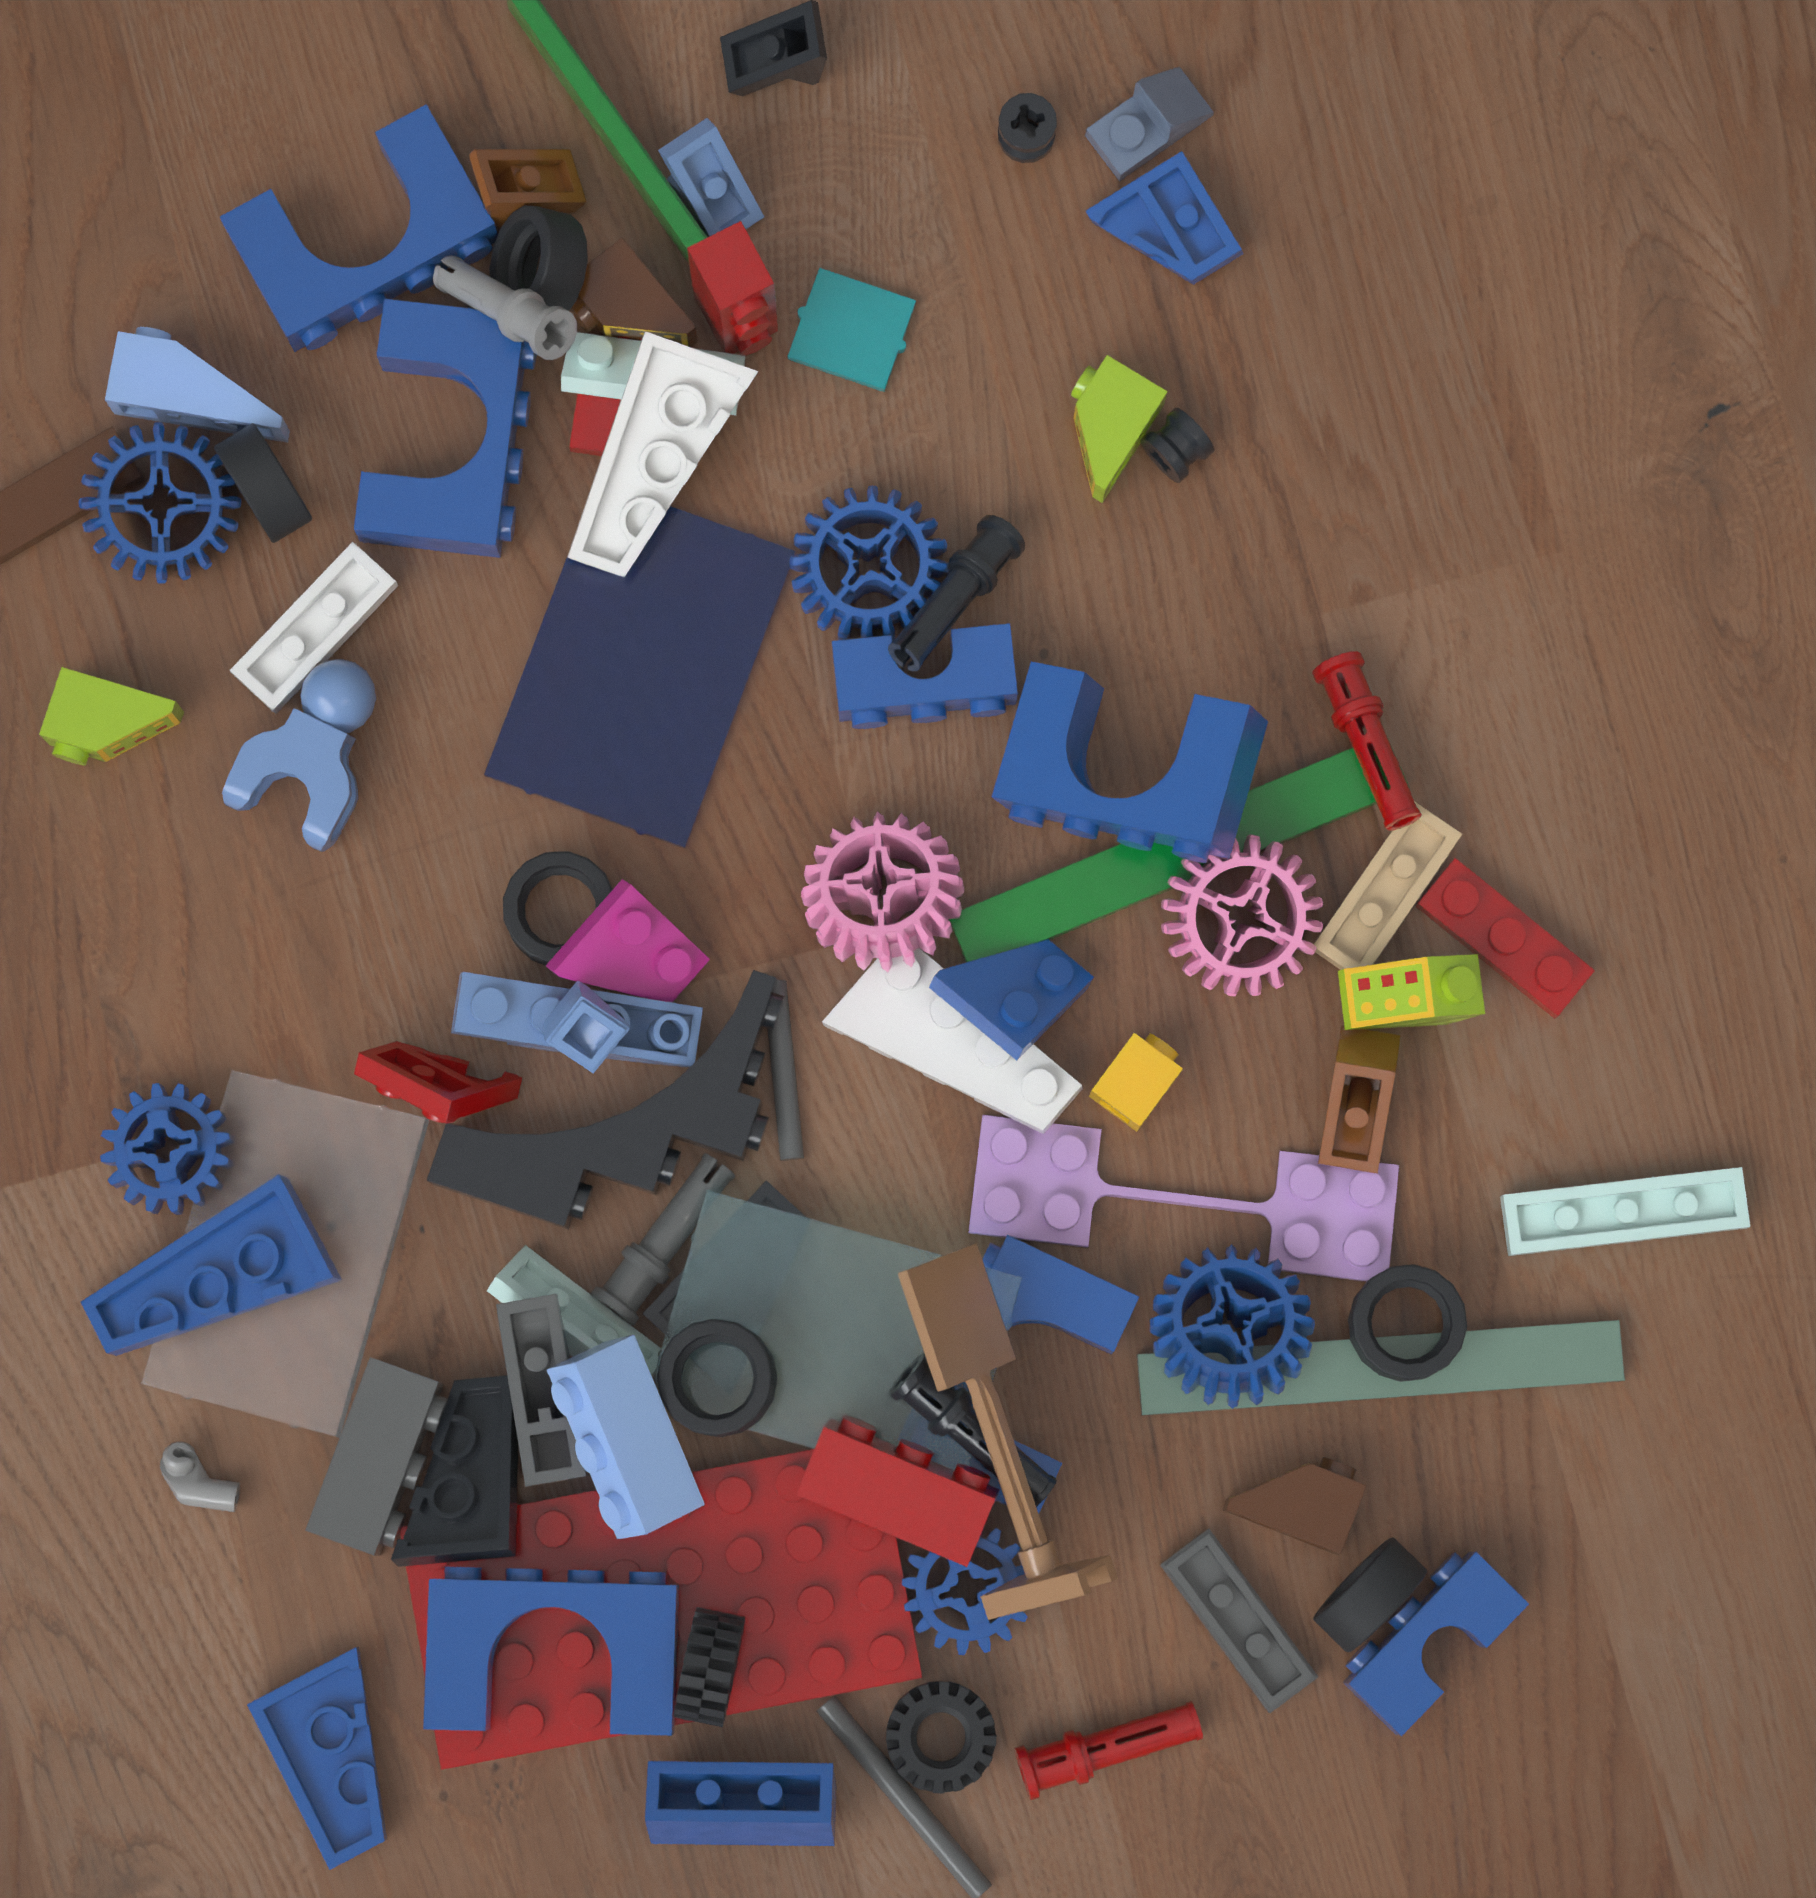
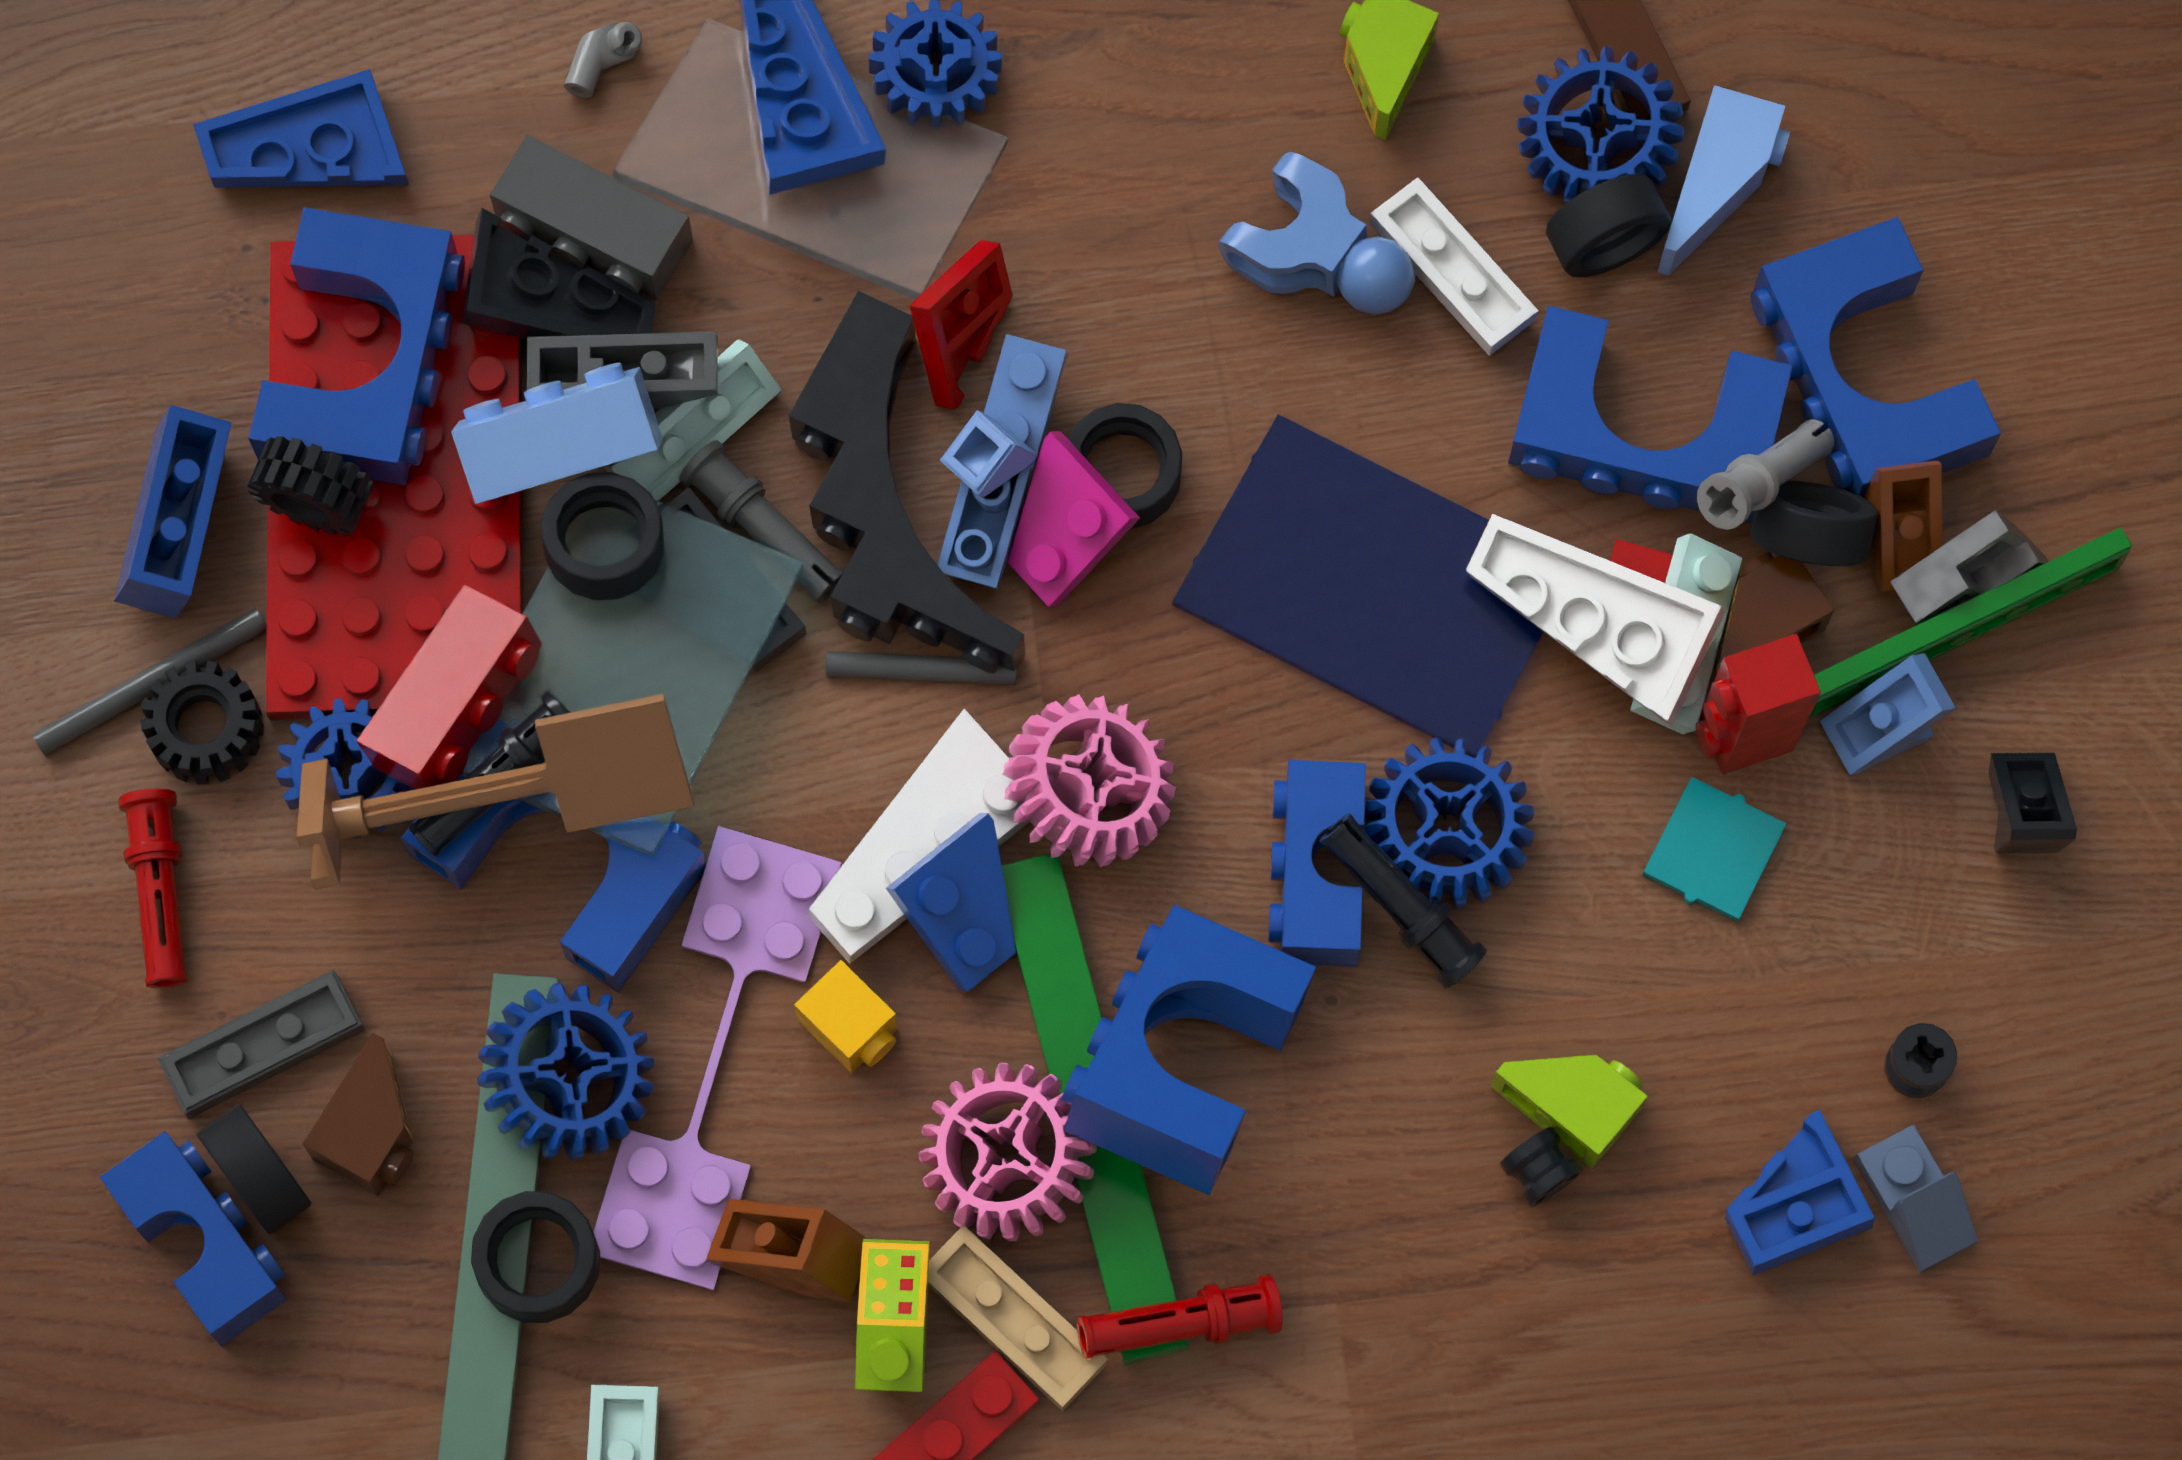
camera: 100 degrees right, 10 degrees down
none -> flat silver slope [1890,510,2049,624]

